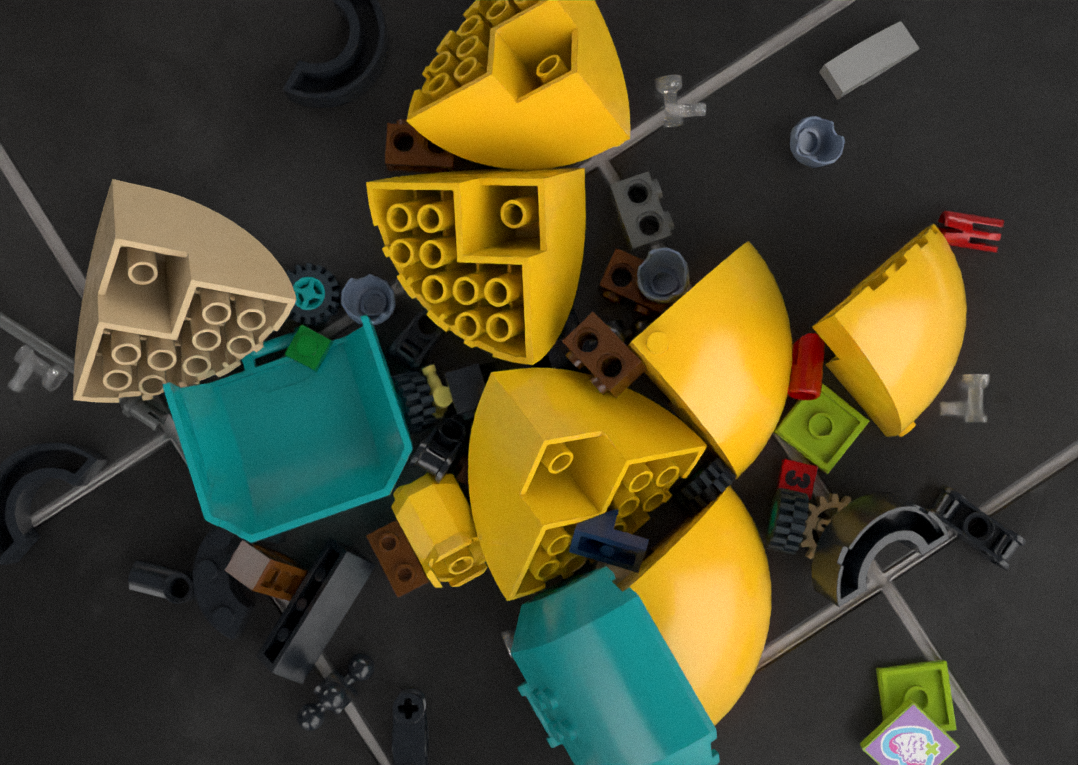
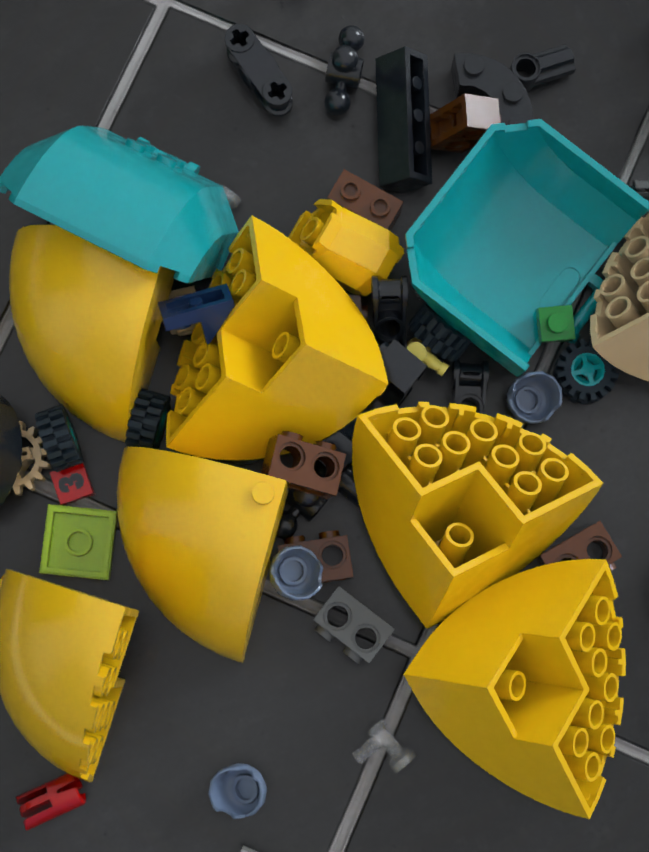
camera: 145 degrees right, 5 degrees down
red arm [787,333,825,401] -> none

